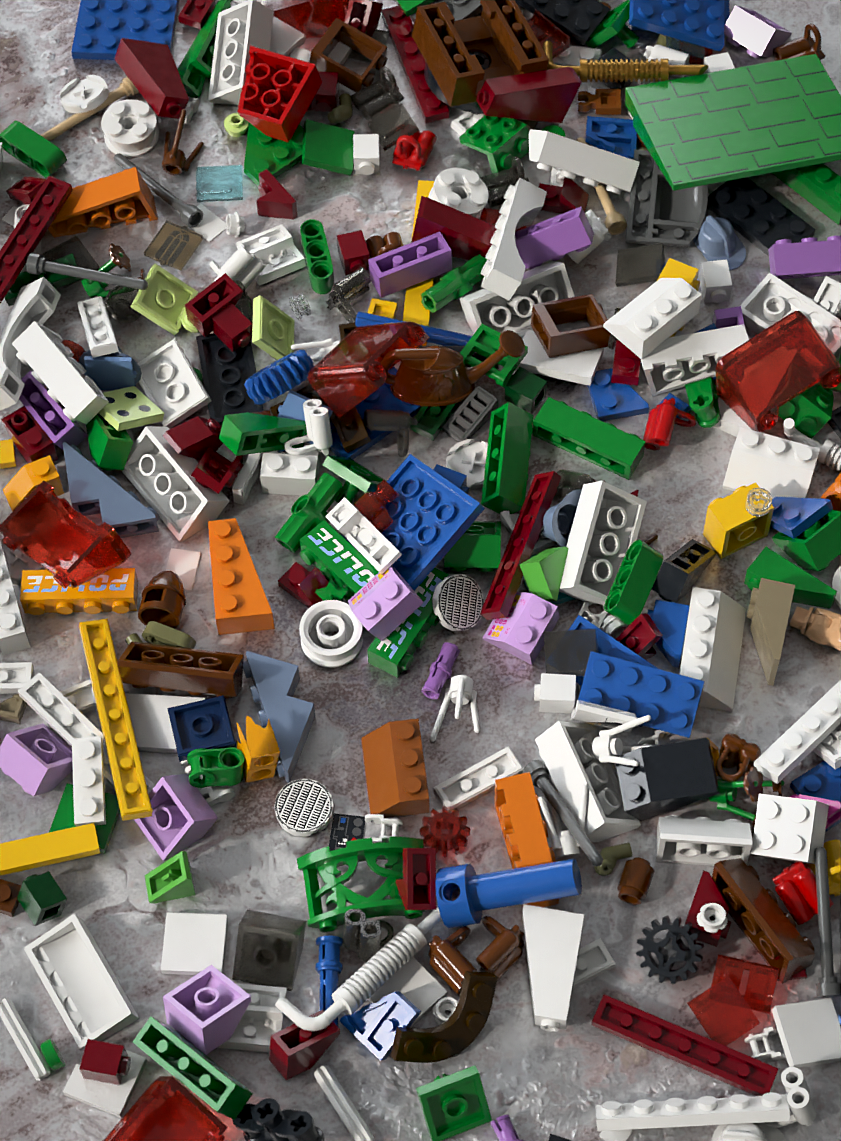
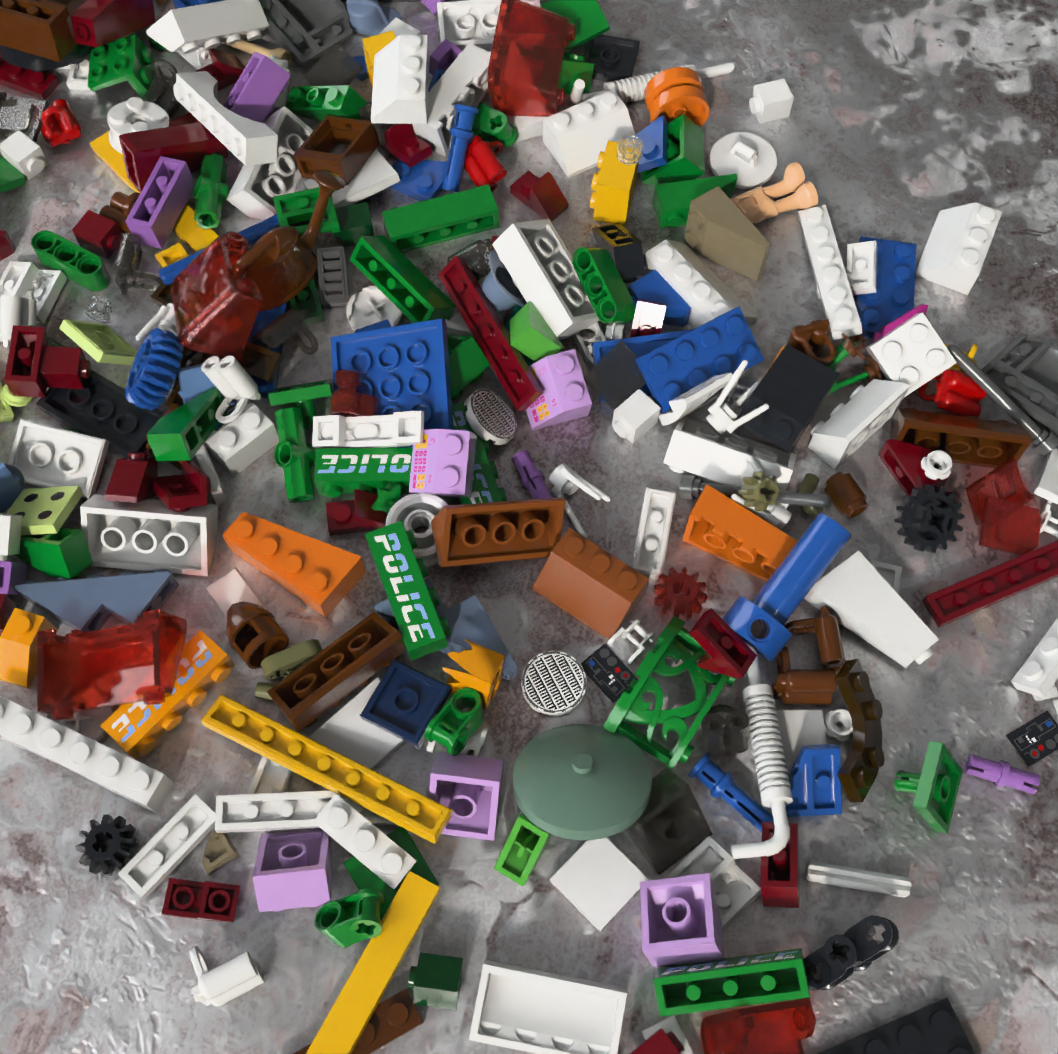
camera: 50 degrees left, 5 degrees up
none -> green slope [285,85,369,127]
none -> green piece [314,888,385,948]
none -> green brick [365,520,451,661]
none -> dark orange slope [431,497,566,567]
none -> blue pin [442,104,479,192]
none -> dark red slope [510,170,569,222]
none -> sand green dish [513,724,652,840]
none -> olive gear [738,471,781,511]

